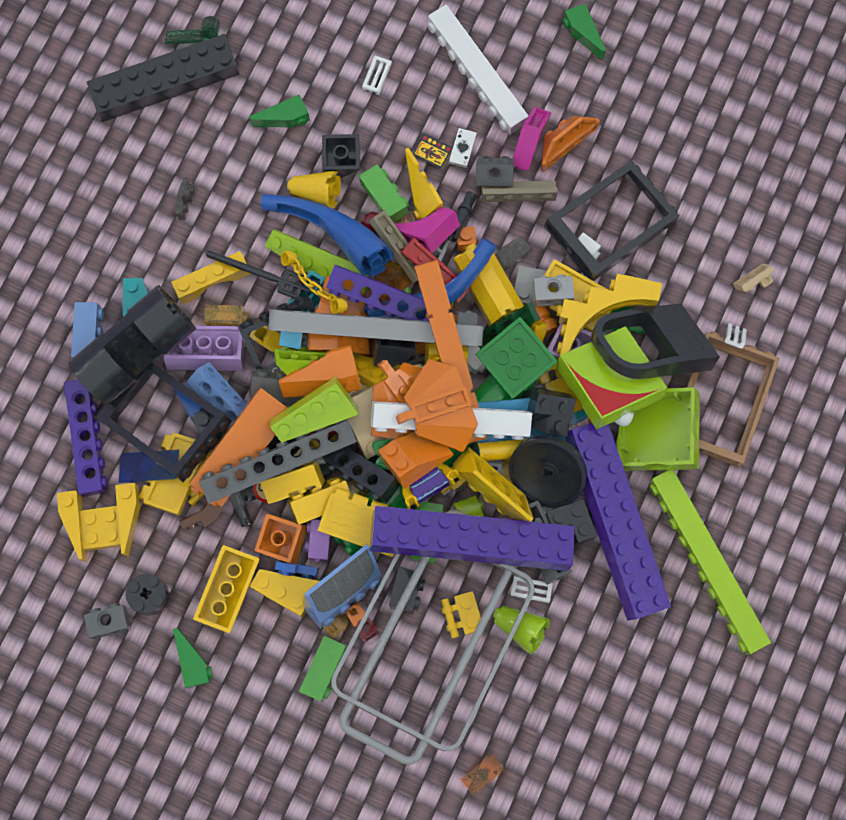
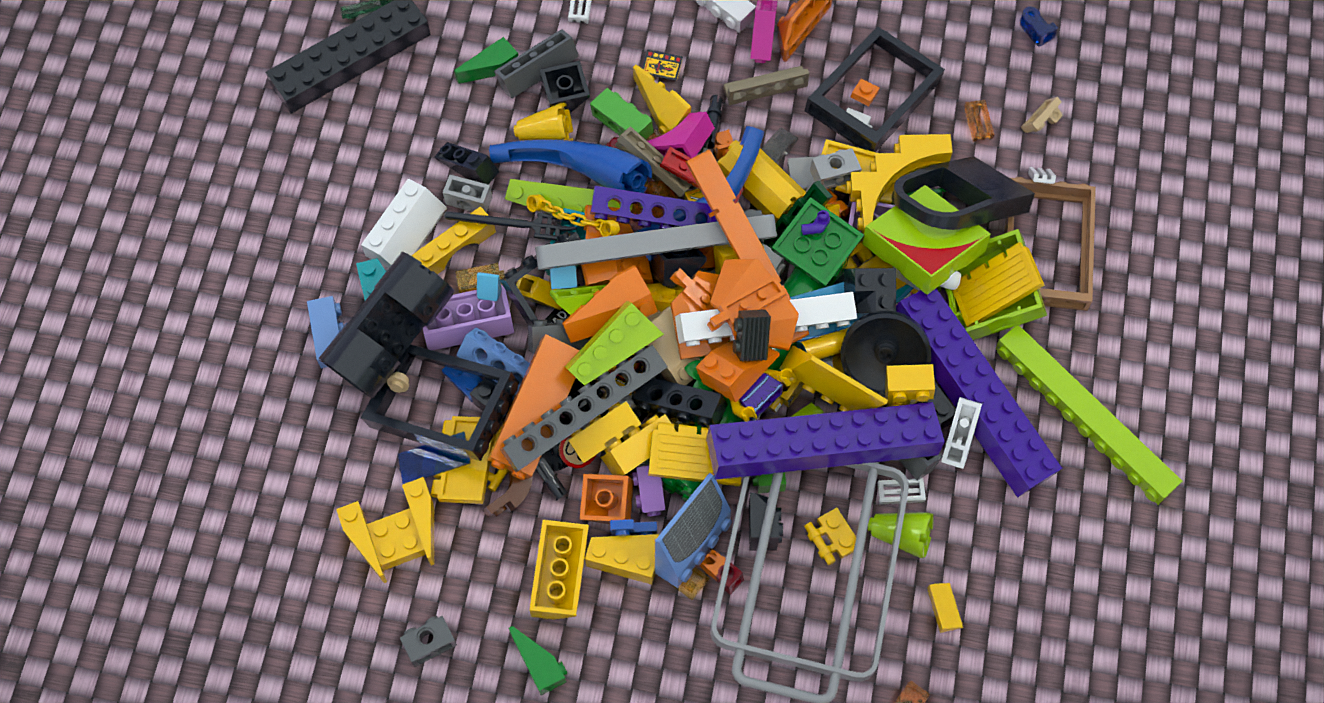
camera: 15 degrees left, 10 degrees down
dark purple brick [64,380,108,497] -> none
black brick [126,574,170,616] -> none
clear smoke slope [176,178,195,220] -> none
bright green brick [299,636,347,702] -> none
white tile [449,128,477,168] -> none
dark grey brick [476,156,514,186] -> none
none -> white slope [361,179,447,268]
none -> tan plate [387,372,409,393]
none -> black slope [435,142,499,185]
none -> light grey brick [443,175,492,213]
none -> medium azure slope [477,273,502,301]
none -> dark grey brick [494,29,579,98]
none -> pearl dark grey brick [733,309,771,362]
none -> dark purple arm [801,210,830,235]
none -> orange plate [850,79,879,107]
none -> yellow slope [885,364,935,407]
none -> yellow slope [927,583,963,633]
none -> white slope [941,398,982,469]
none -> yellow hinge [952,242,1045,327]
none -> clear orange tile [964,100,994,141]
none -> clear blue leg [1020,6,1058,47]

